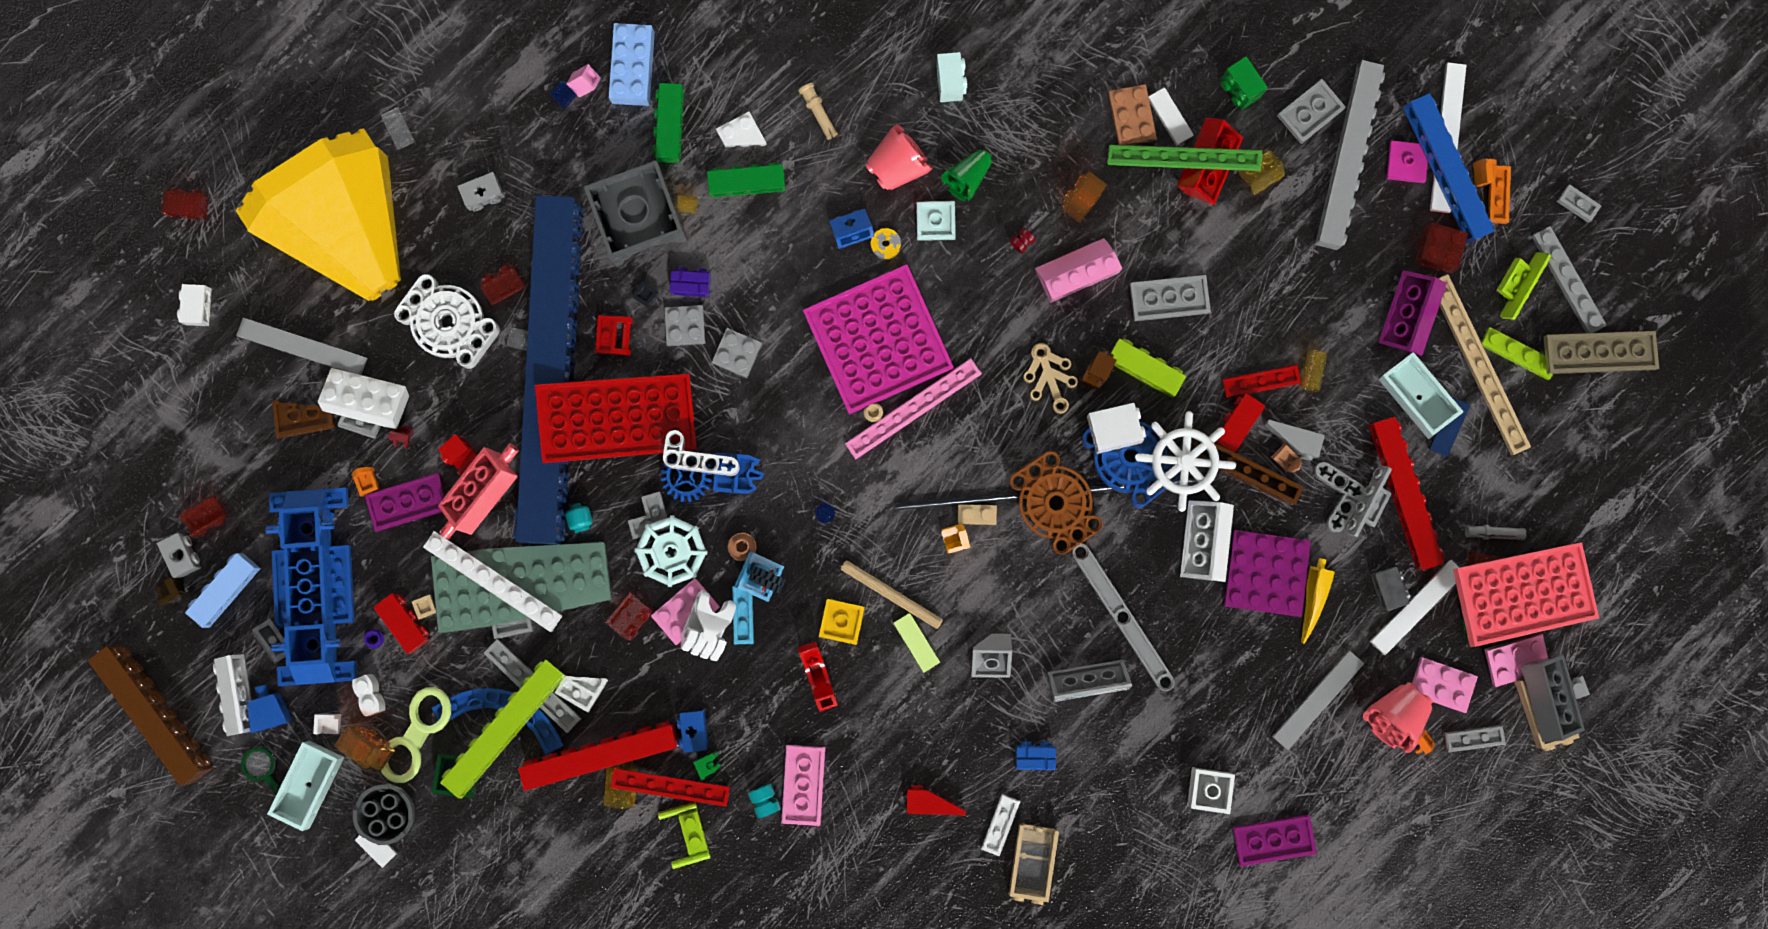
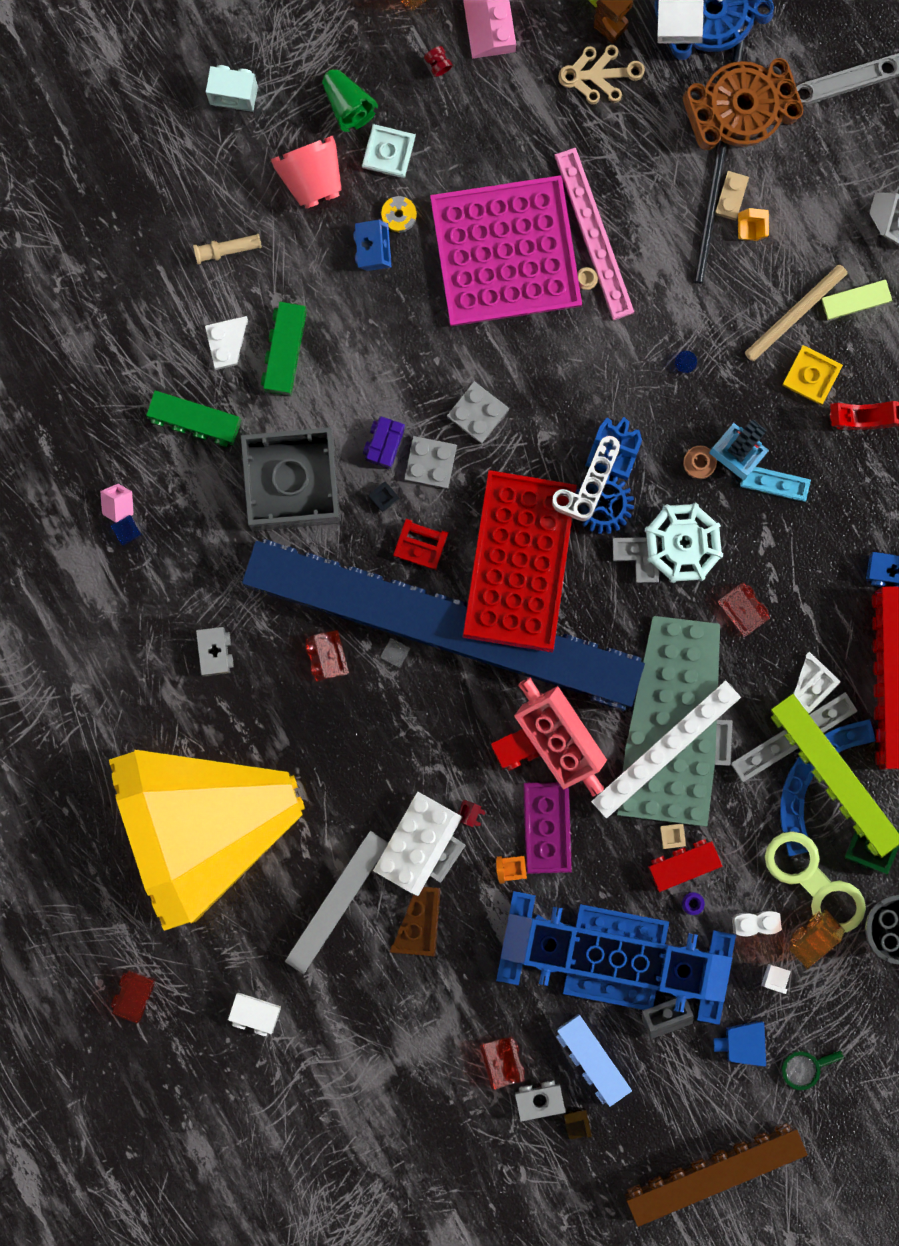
camera: 70 degrees left, 0 degrees up
white slope [213,654,252,736] -> none
light aqua piece [268,741,344,831] -> none
clear tile [381,107,415,150] -> none
white piece [394,275,500,369] -> none
teal head [565,503,593,533] -> none
light blue brick [609,23,655,106] -> none
bright pink plate [651,578,720,645] -> none
clear yellow beam [676,195,698,214] -> none
white piece [681,590,736,661] -> none

